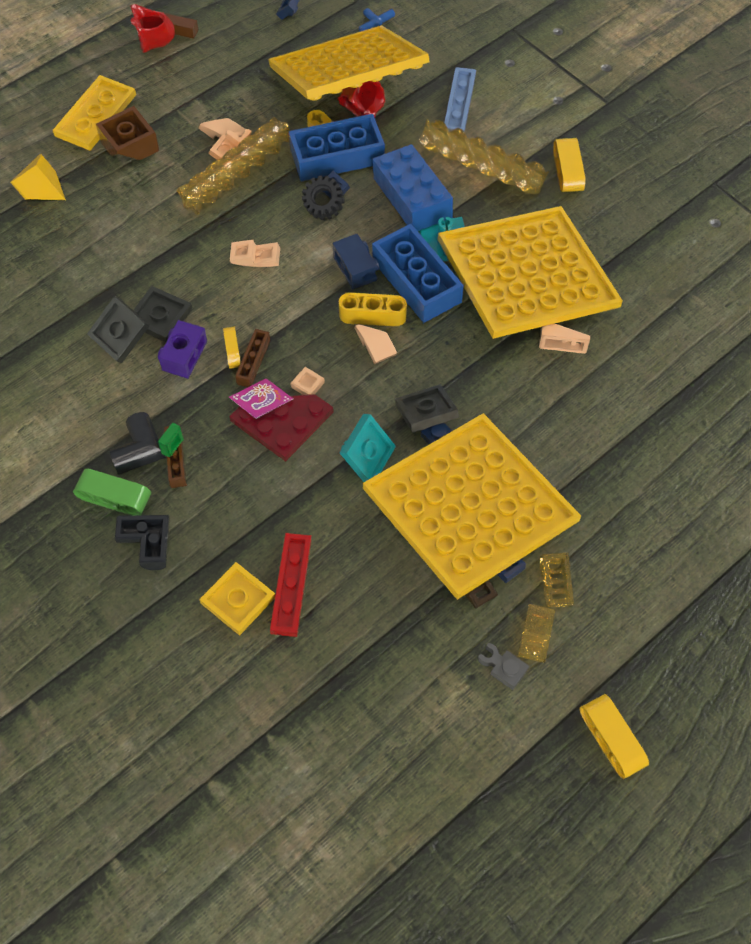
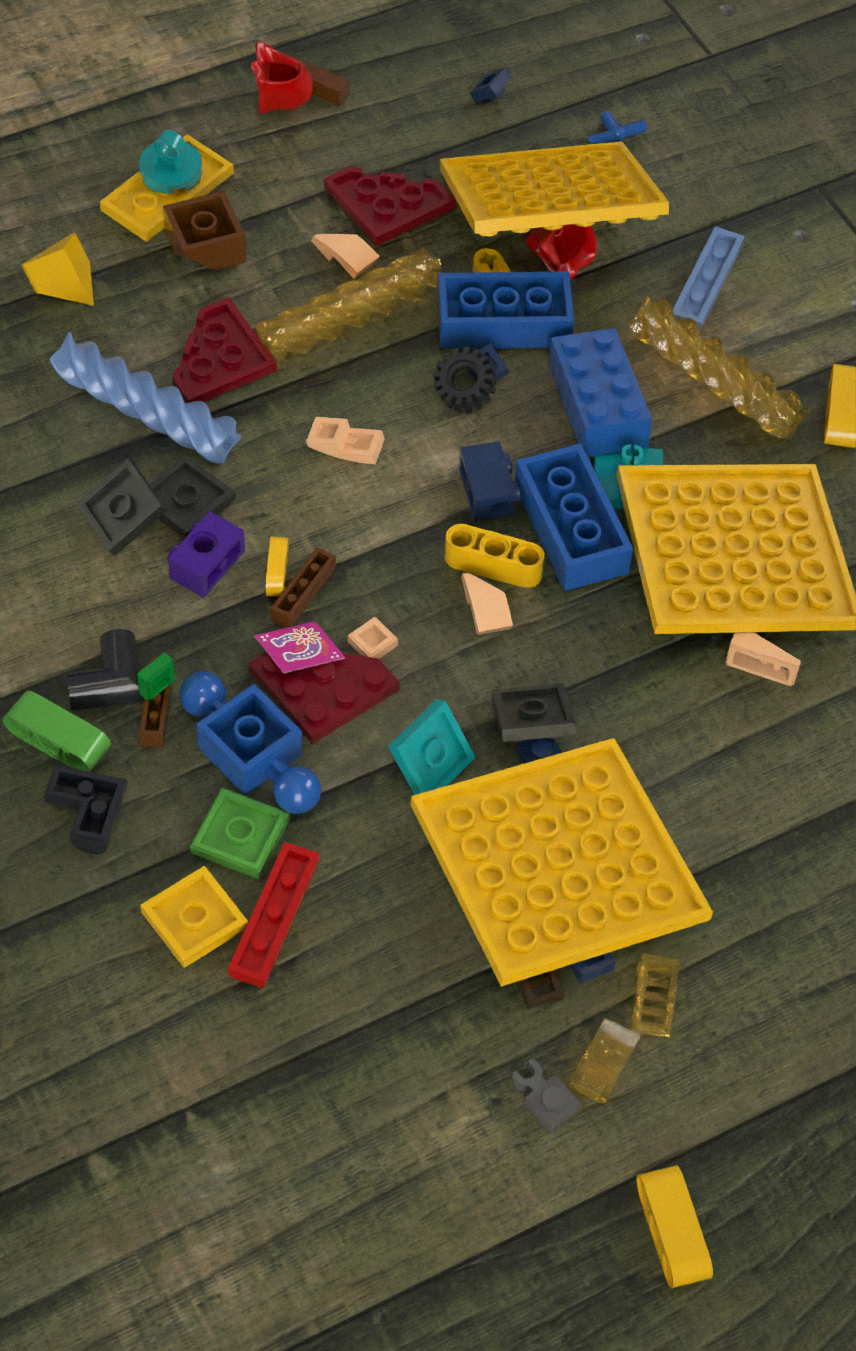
camera: 10 degrees right, 5 degrees down
light nougat slope [209,129,252,167] -> none
none -> medium blue piece [50,332,242,465]
none -> teal tile [139,130,203,194]
none -> dark red plate [172,297,277,403]
none -> blue brick [179,671,321,814]
none -> bright green tile [190,787,290,880]
none -> dark red plate [324,166,455,246]

